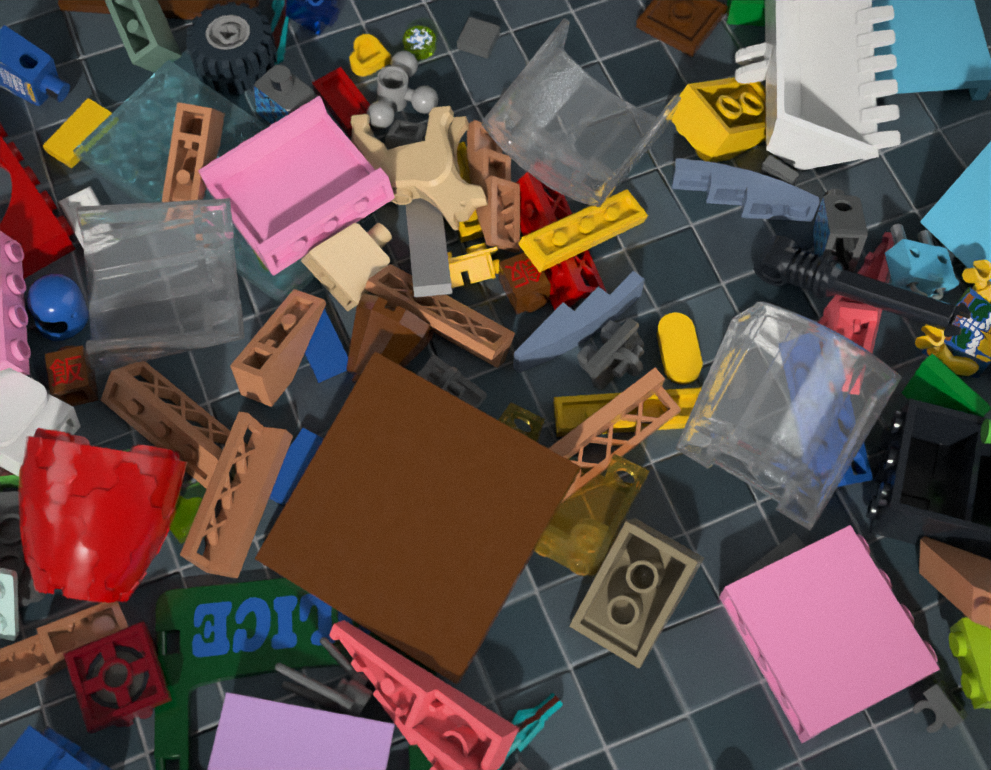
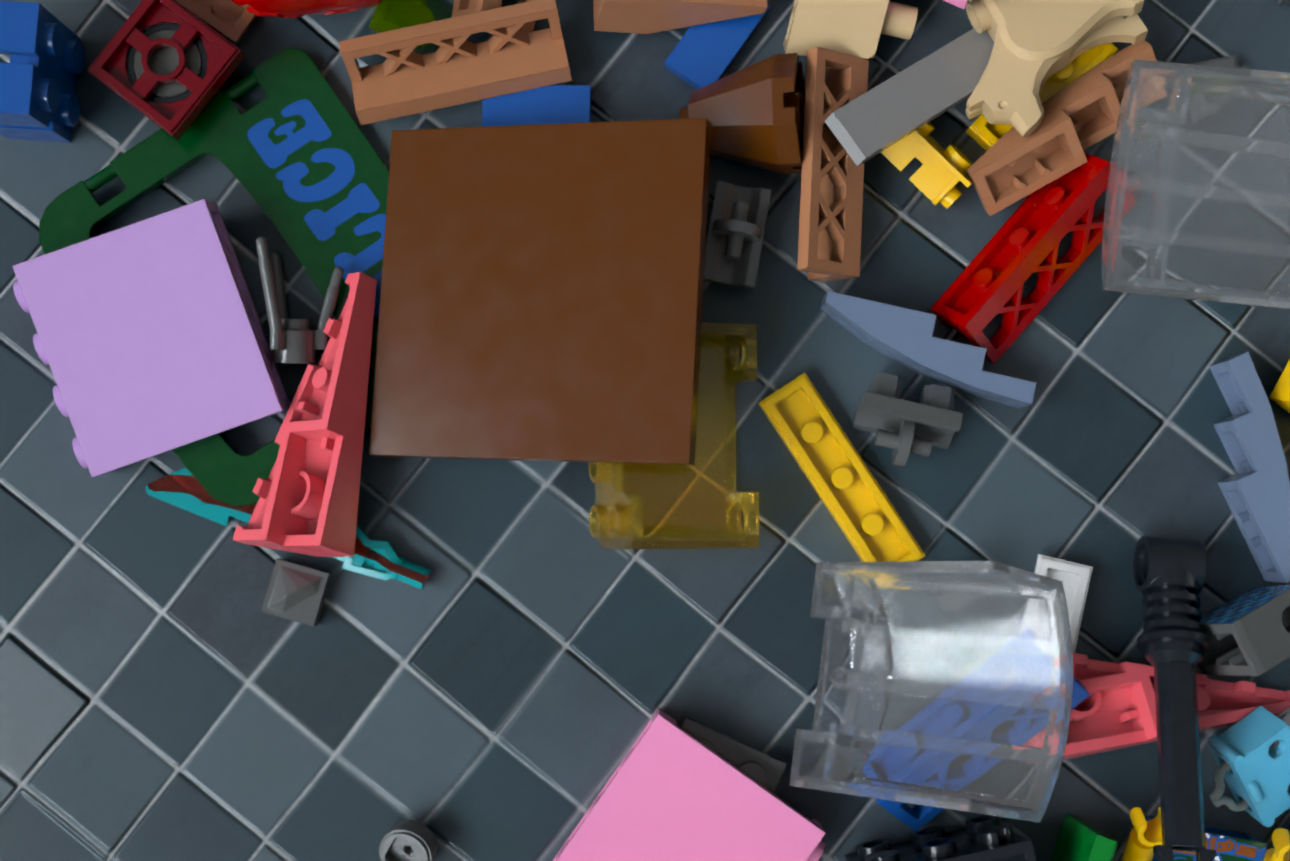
camera: 65 degrees right, 20 degrees up
reddish brown brick [499,252,551,315] -> none
yellow tile [519,189,648,272] -> none
nougat fence [548,367,681,504] -> none
dark tan slope [569,518,704,668] -> none
yellow tile [656,313,703,385] -> none

